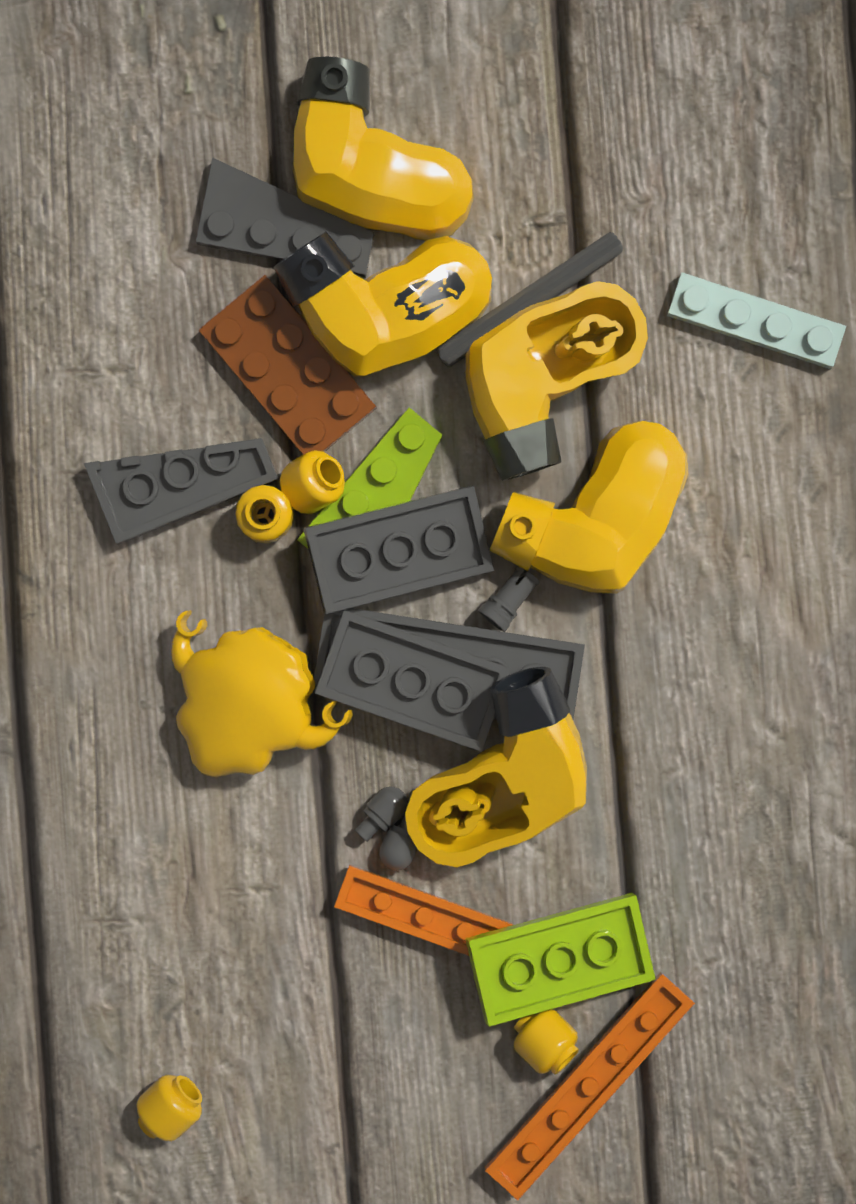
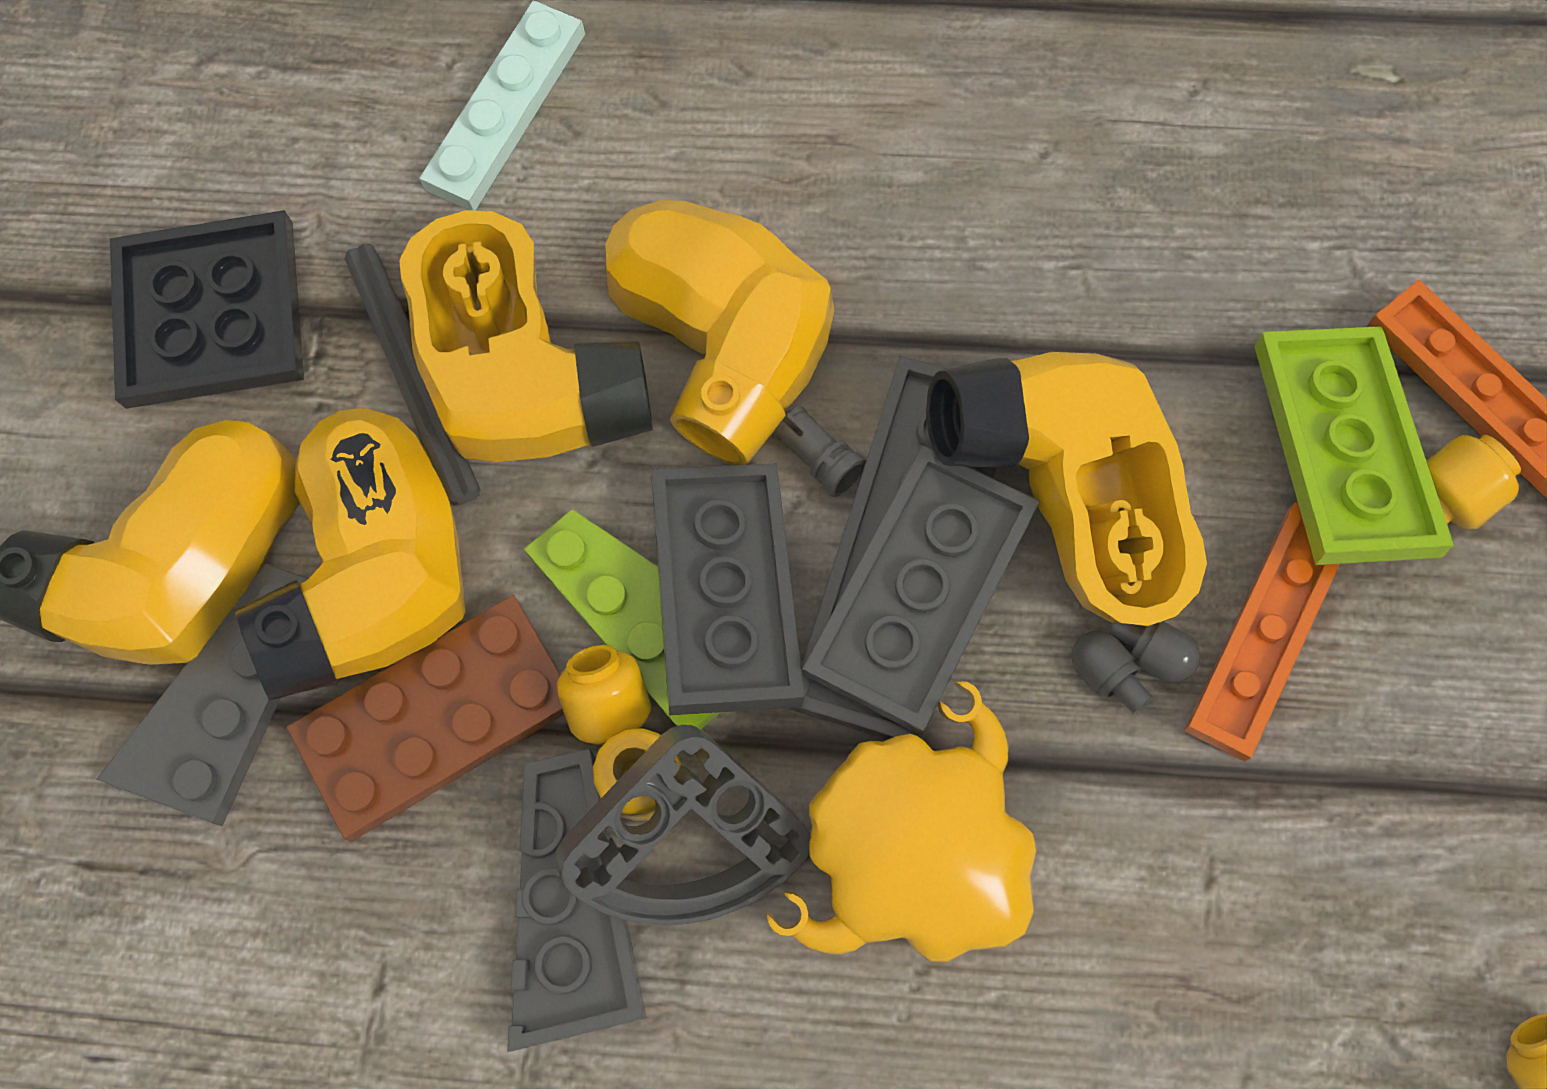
camera: 70 degrees left, 15 degrees down
none -> black plate [110,210,304,409]
none -> dark grey beam [555,725,811,926]

